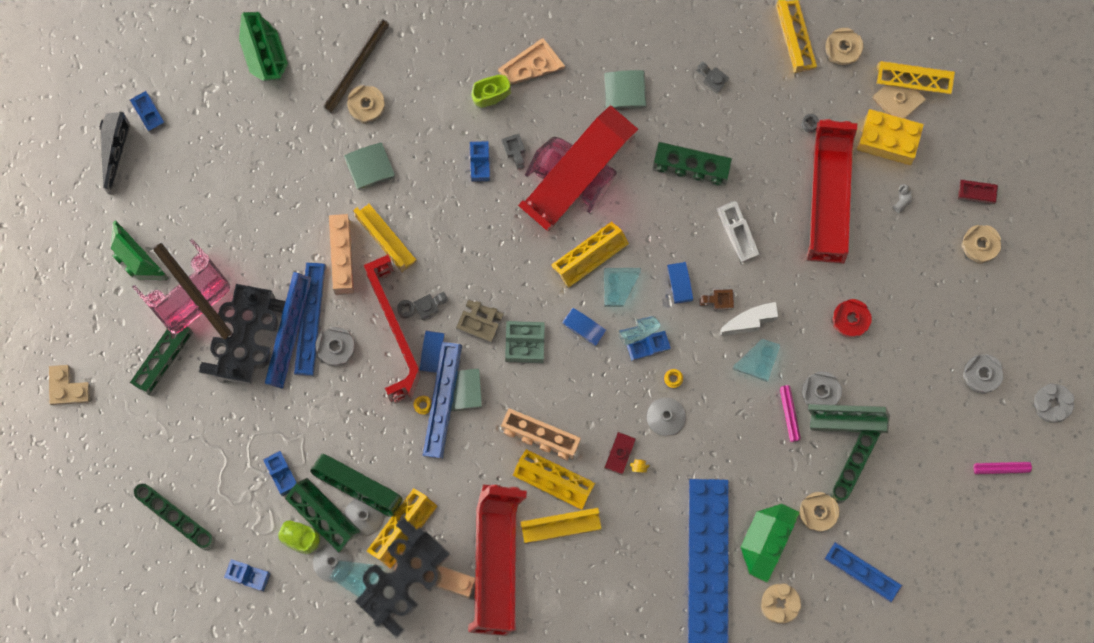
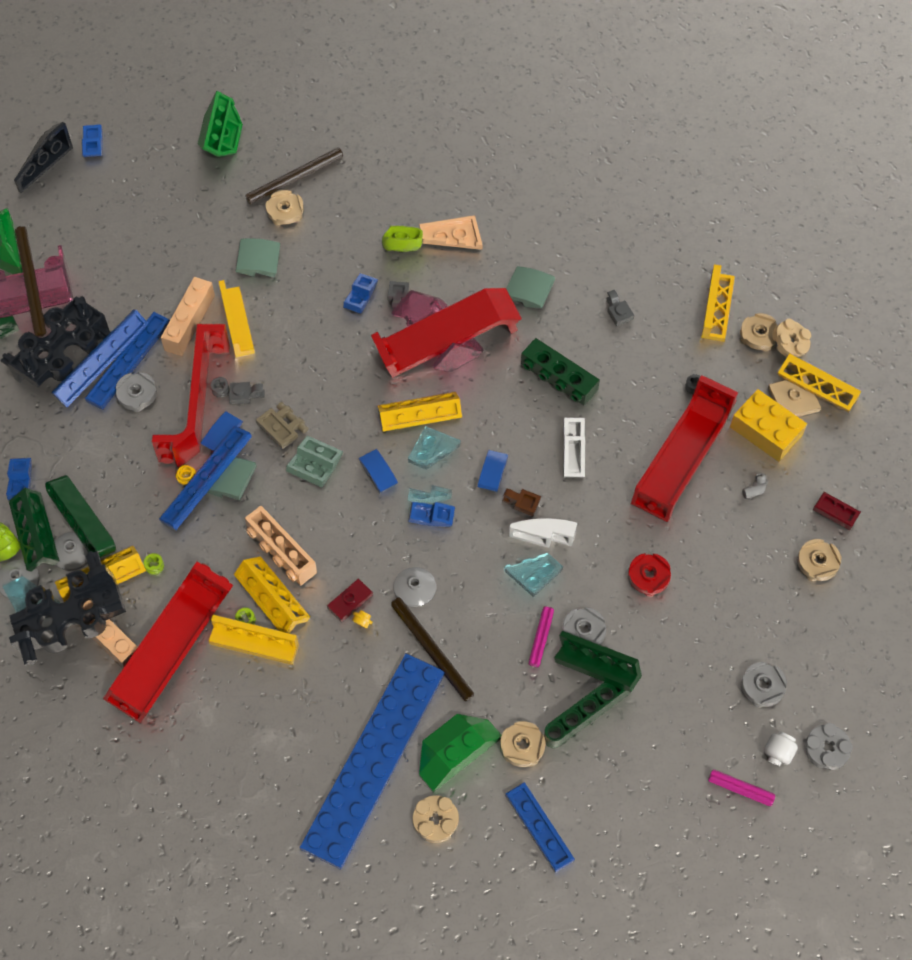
camera: 25 degrees right, 15 degrees down
yellow plate [664,369,683,388] -> none
none -> lime bush [143,553,164,575]
none -> lime bush [235,608,256,625]
none -> dark brown axle [391,597,474,702]
none -> white head [764,731,798,767]
none -> tan plate [773,319,812,358]

